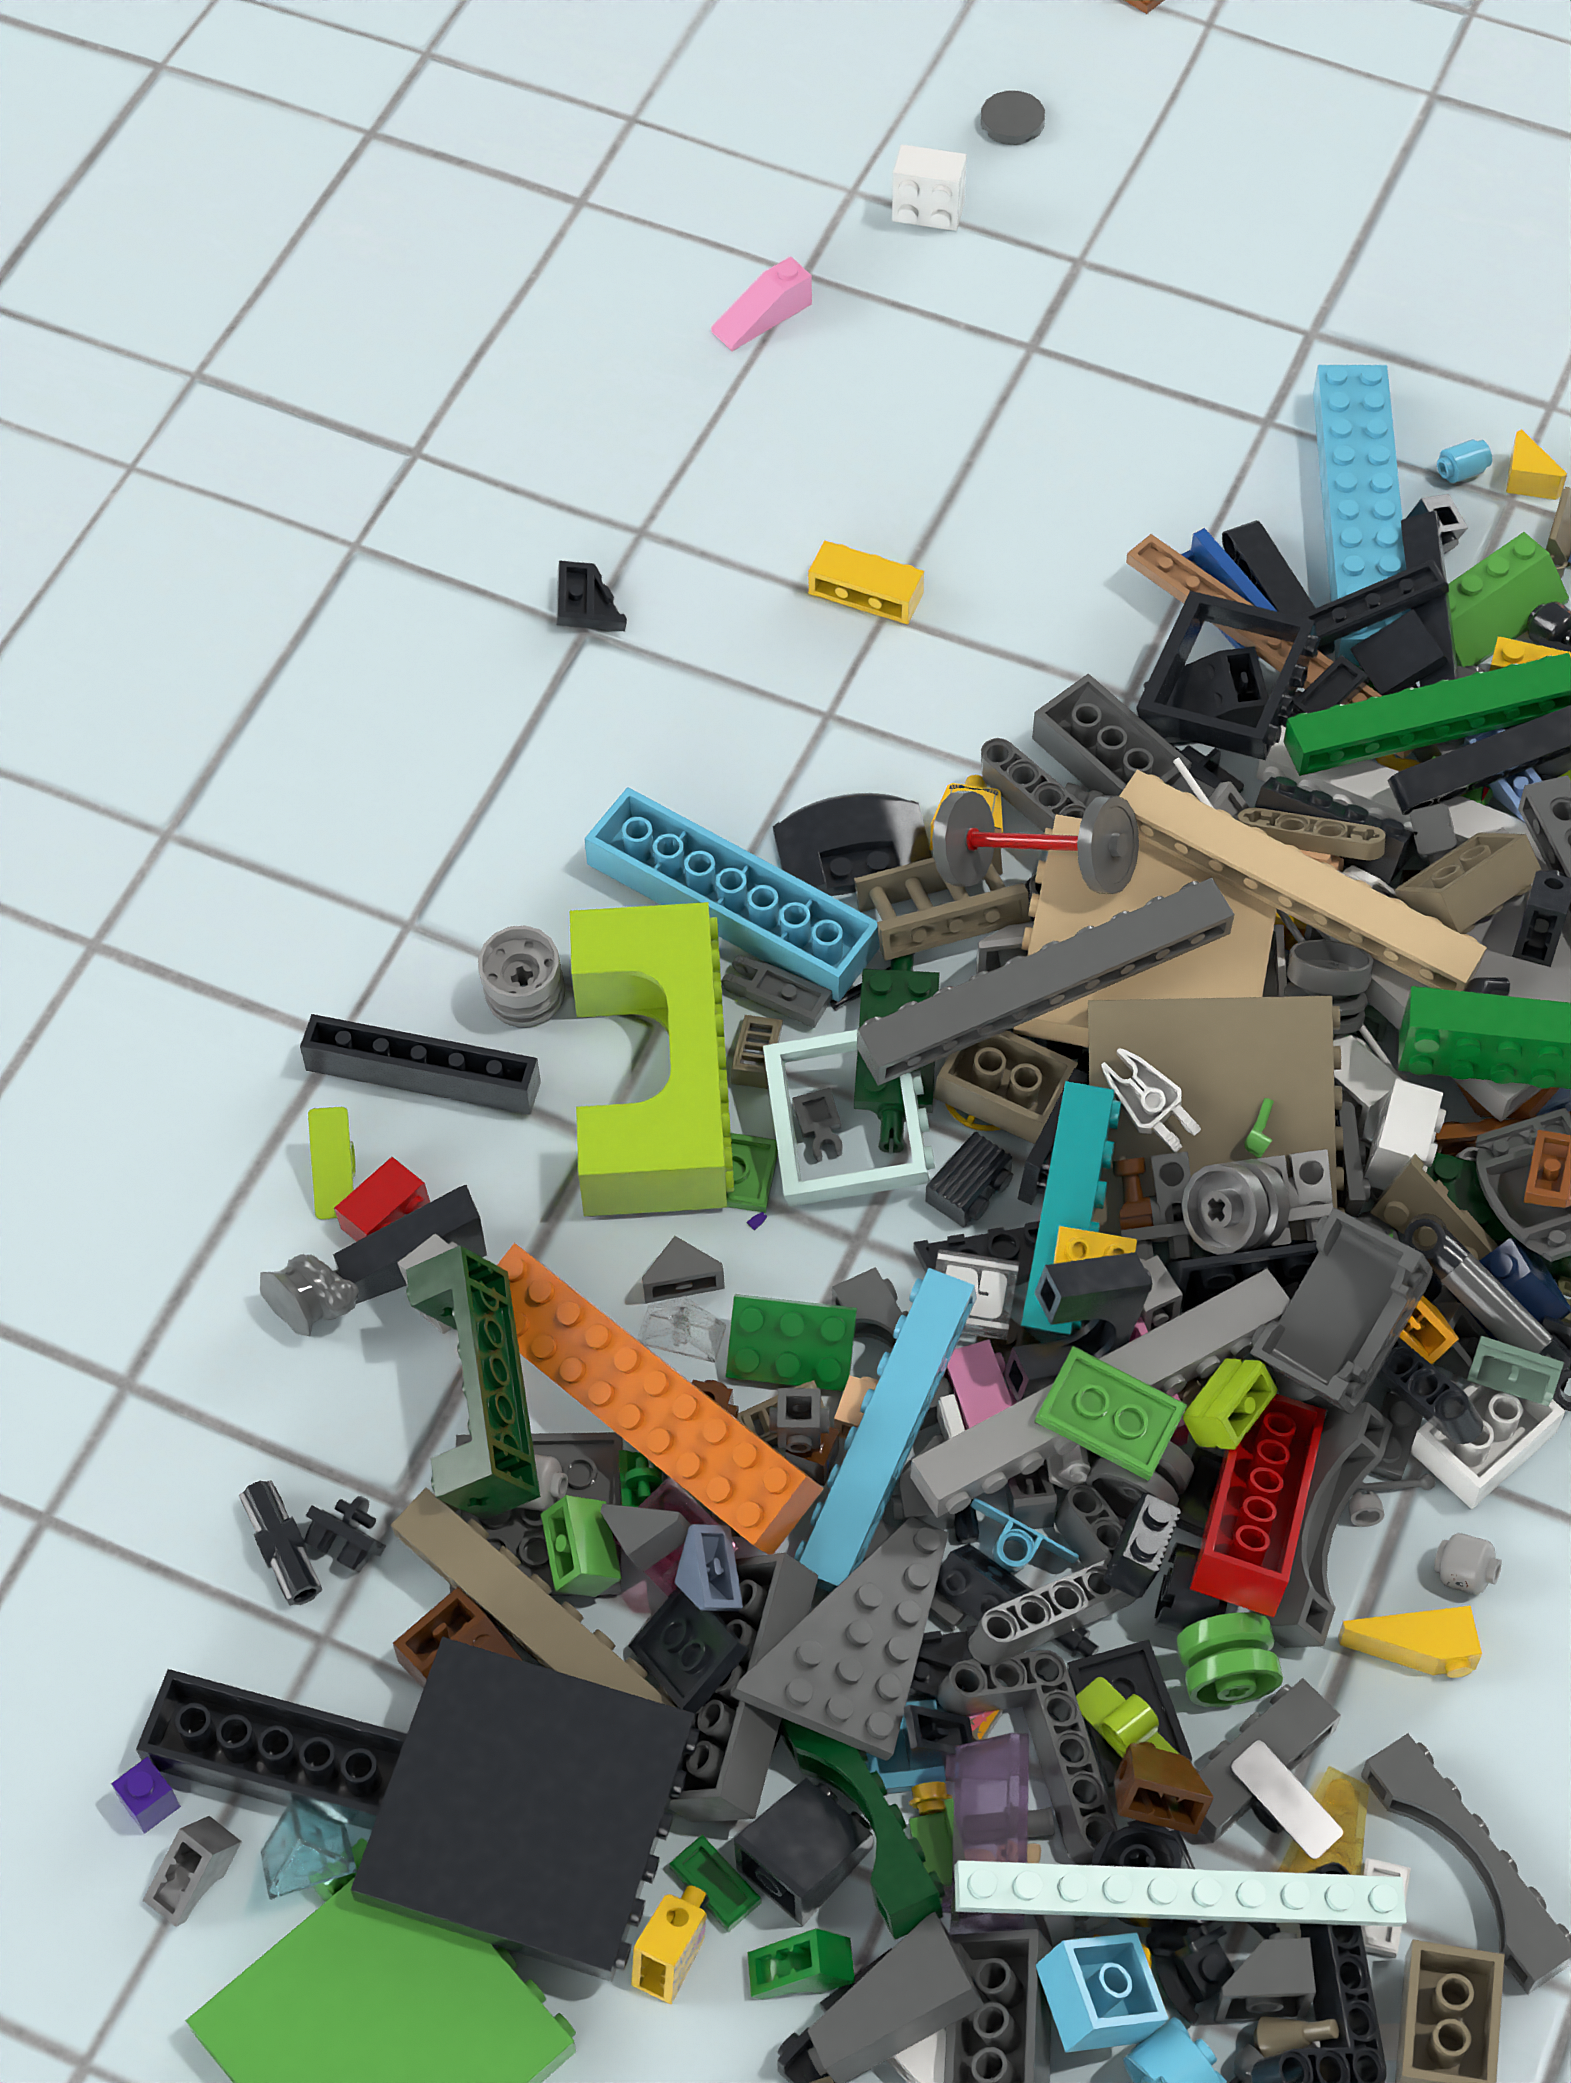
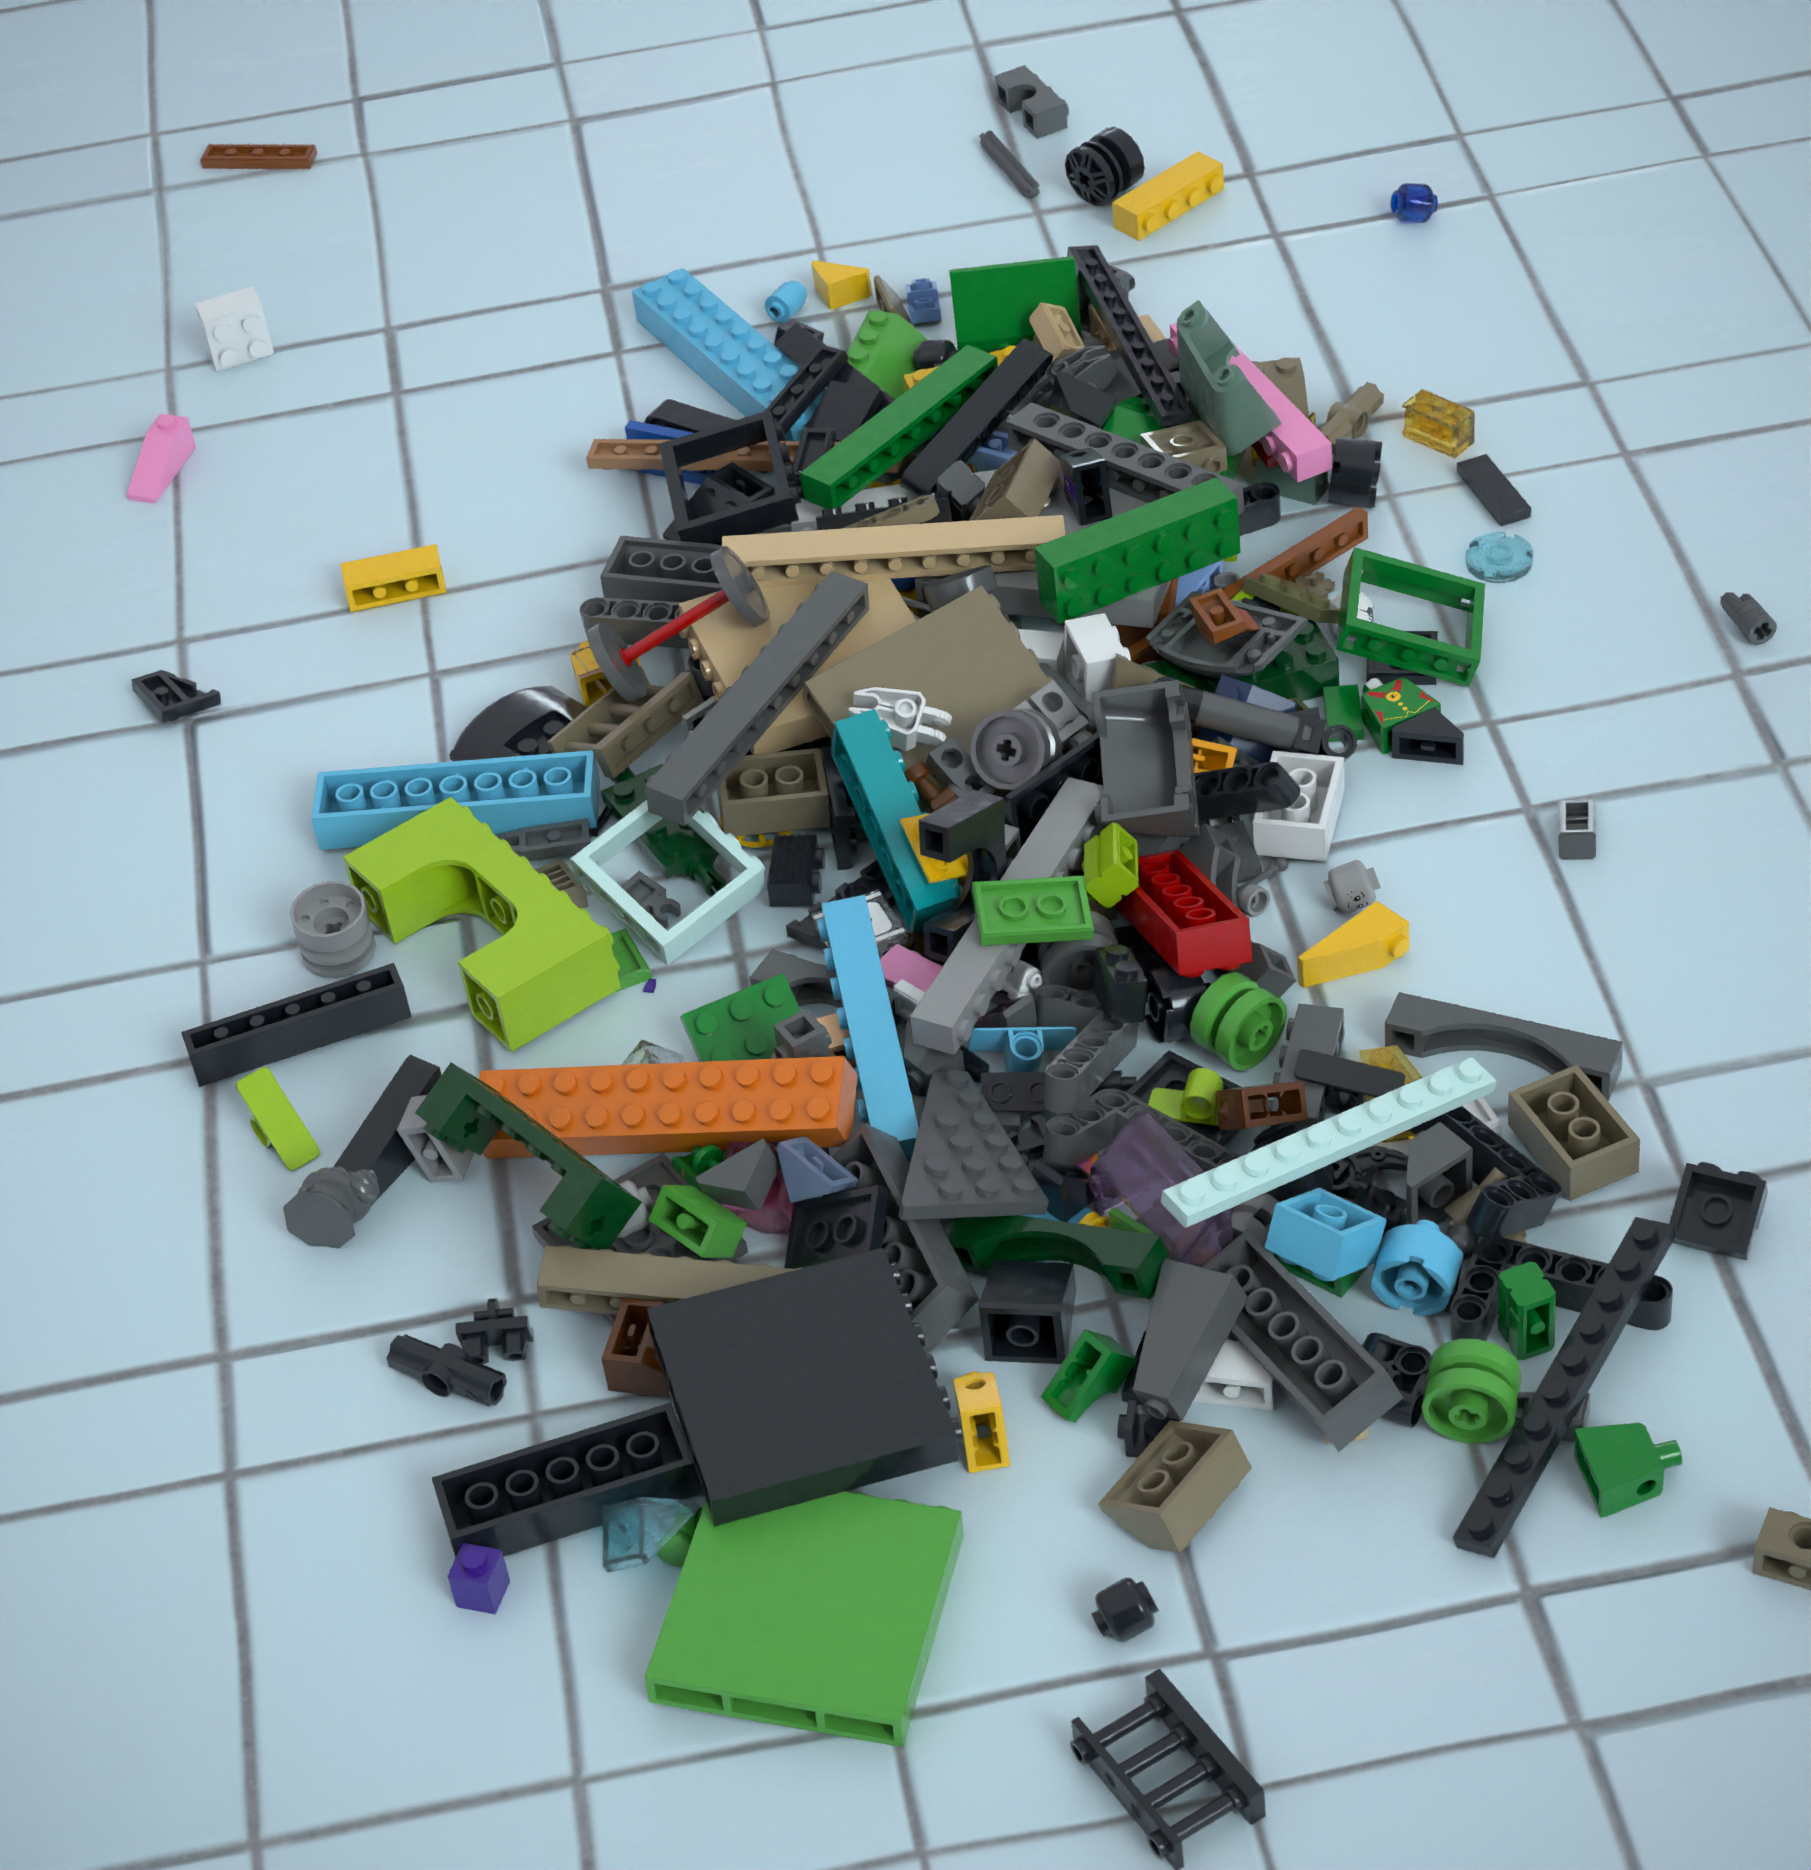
camera: 30 degrees left, 15 degrees down
flat silver arch [143,1816,242,1927] -> none
red brick [334,1157,430,1242] -> none
dark grey slope [642,1236,725,1304] -> none
green tile [669,1834,762,1933] -> none
dark grey tile [981,90,1045,145] -> none
bright green hand [1244,1098,1274,1158] -> none
sand green hinge [1467,1336,1564,1407] -> none

